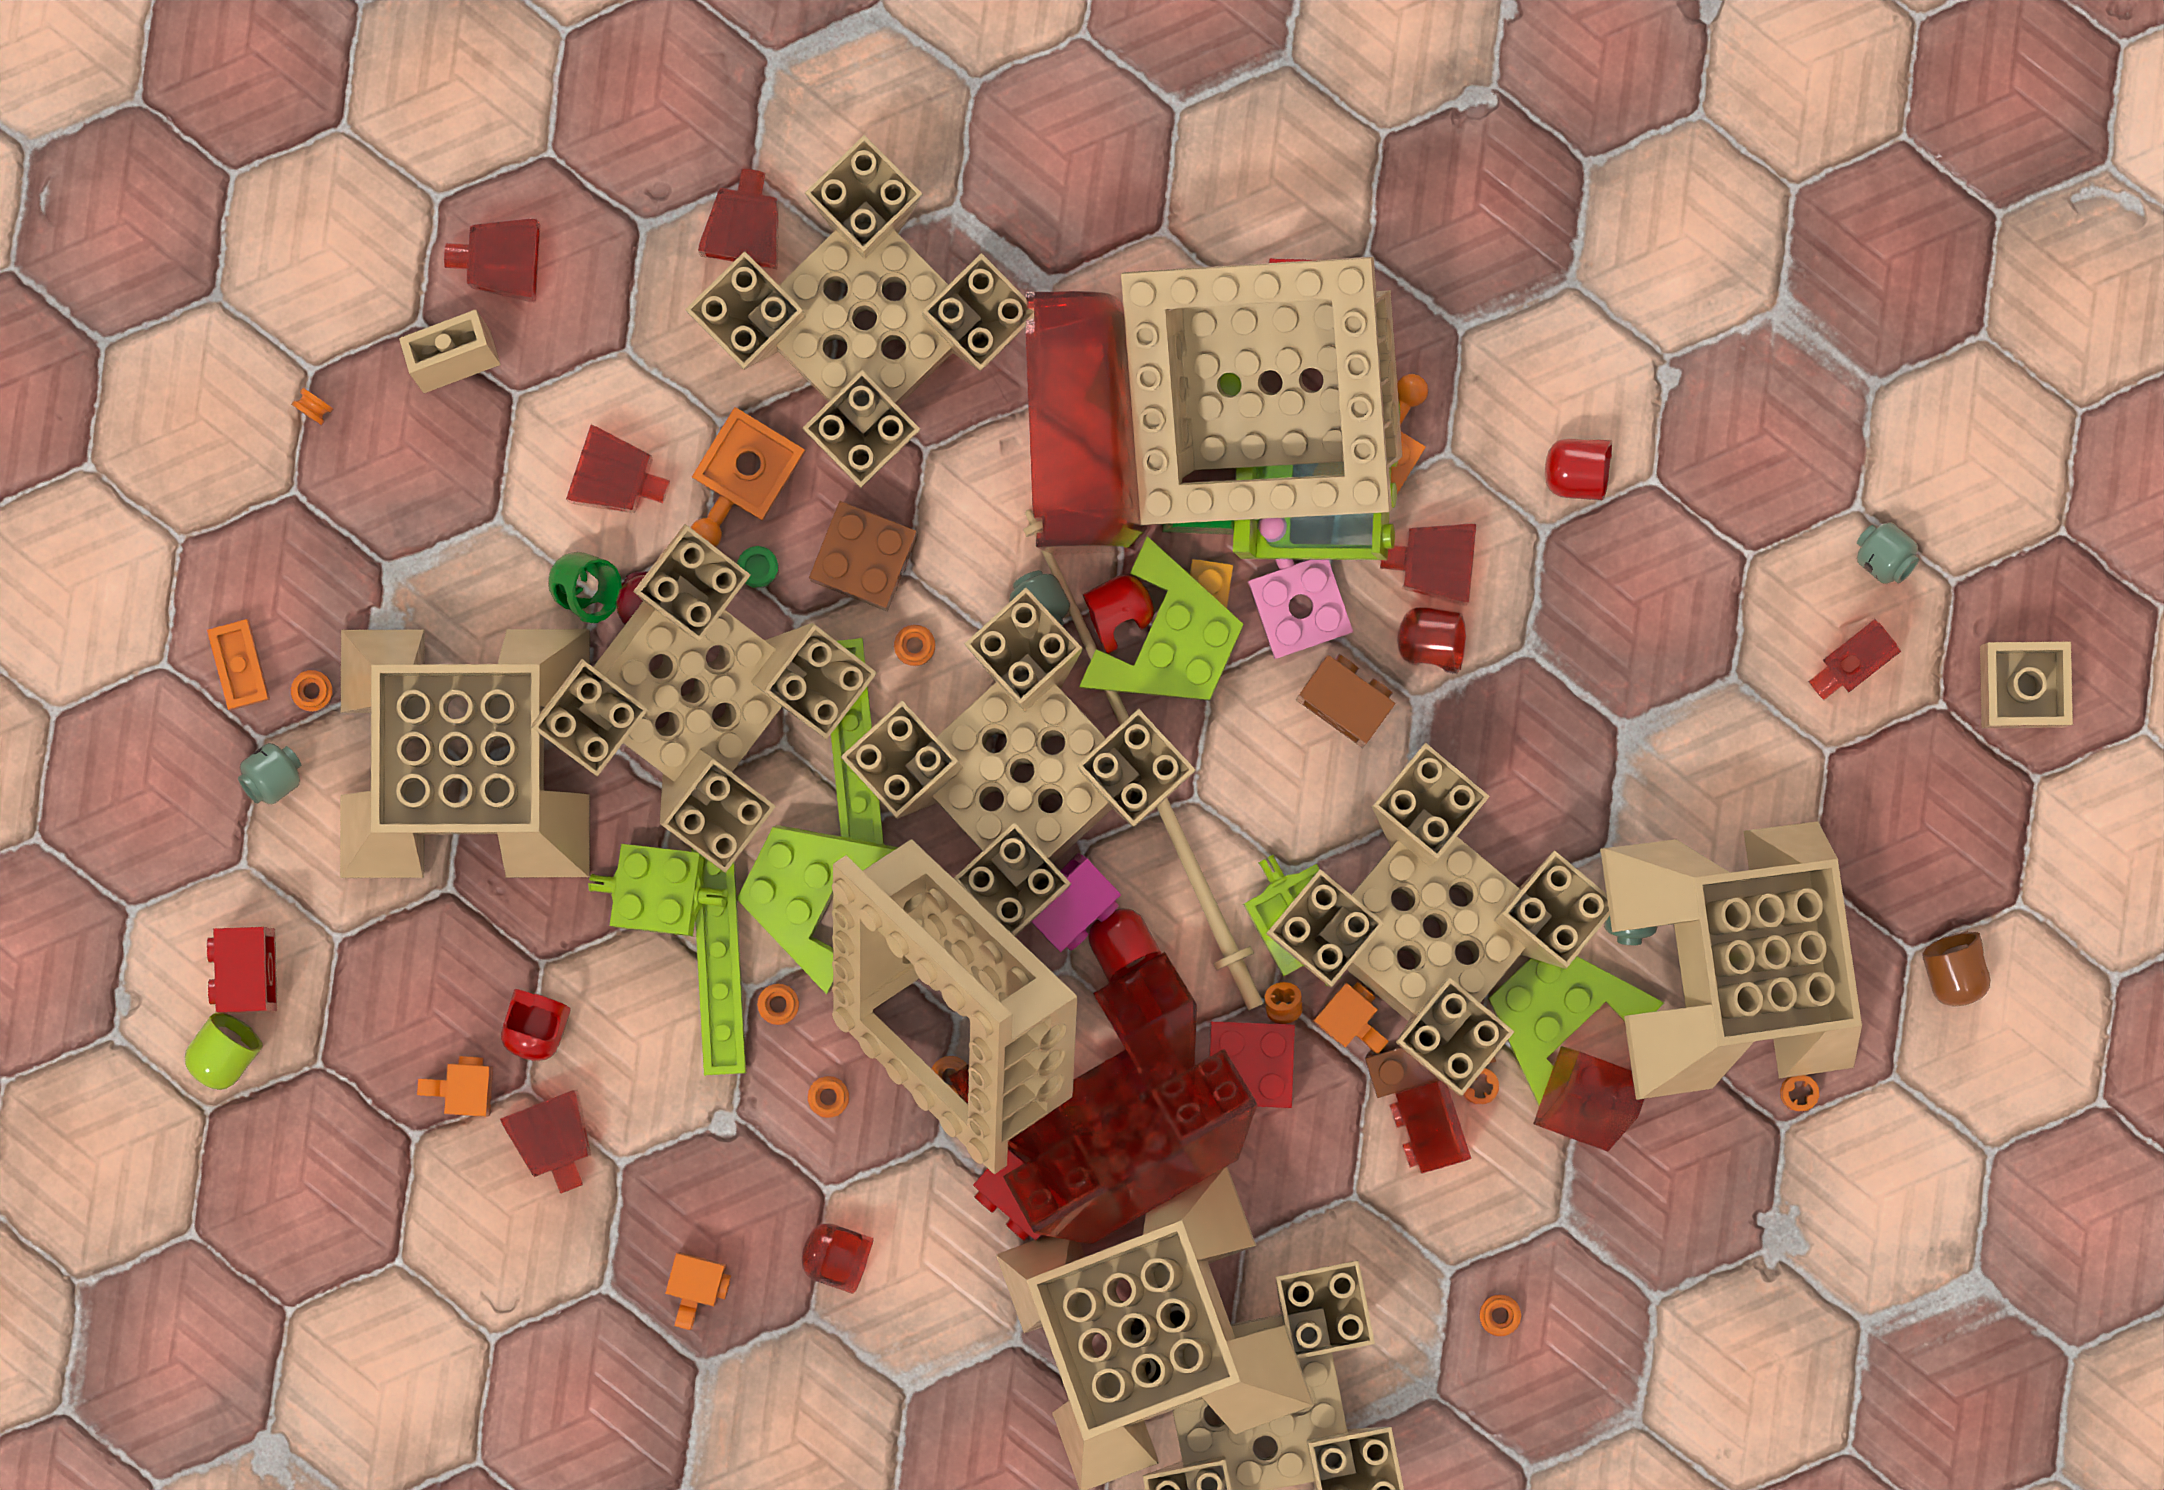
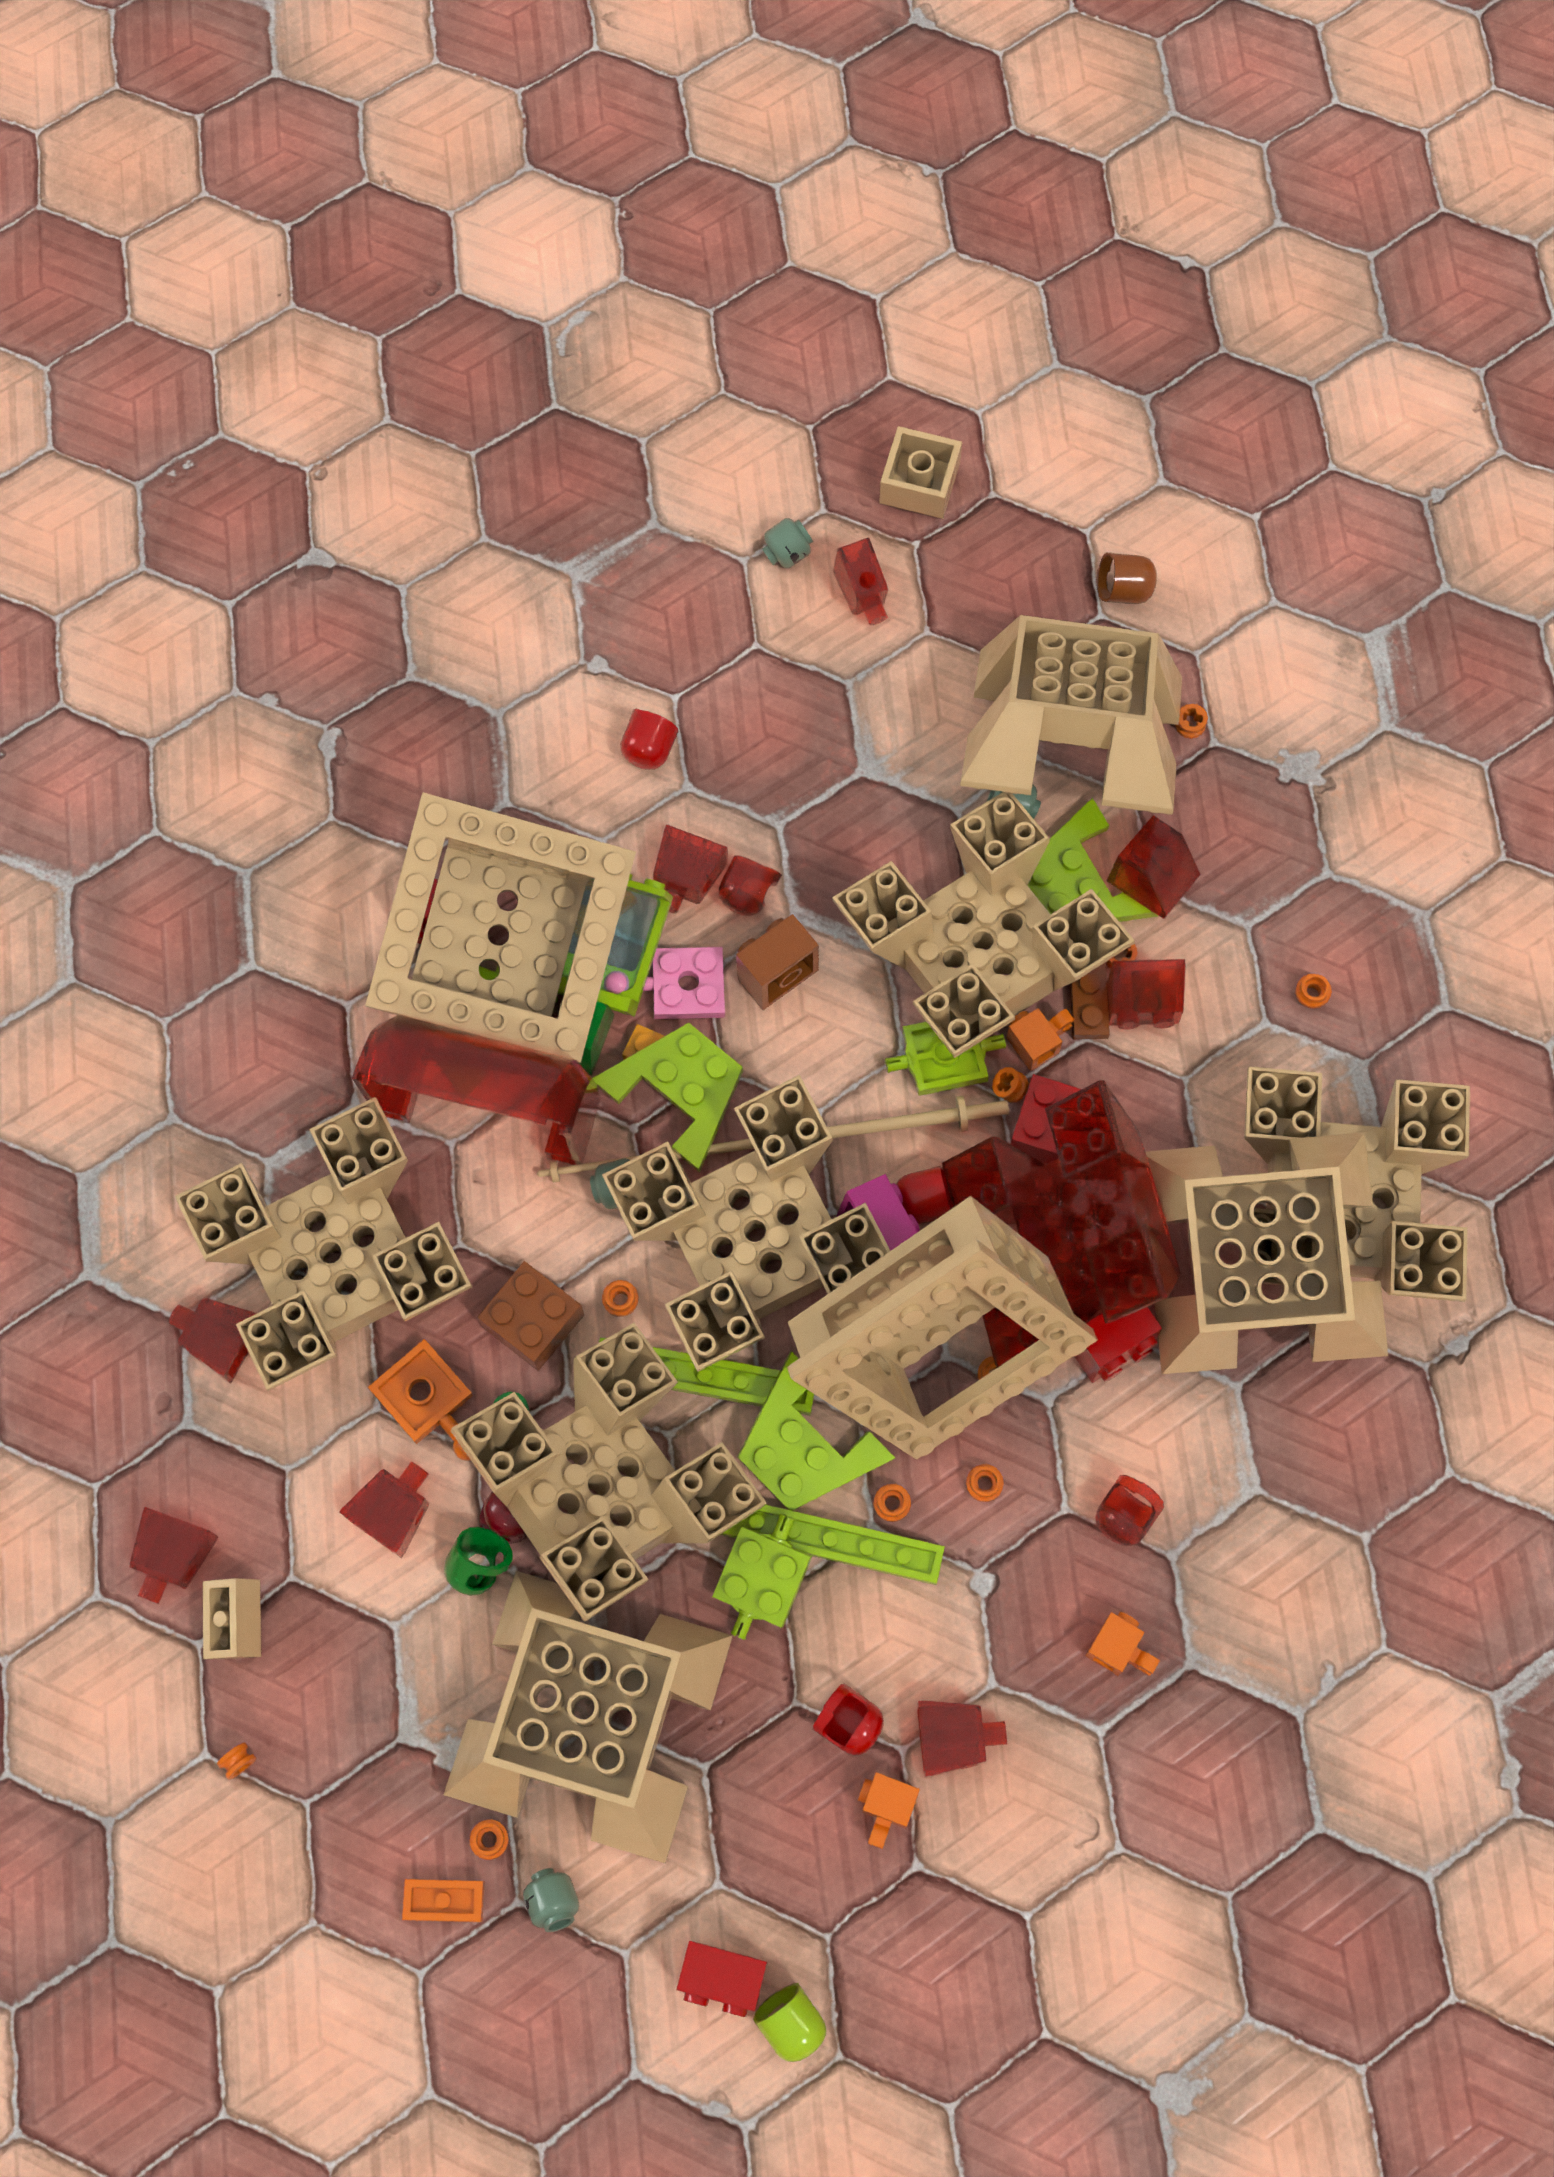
camera: 70 degrees left, 15 degrees down
red helmet [1083,574,1154,654] -> none

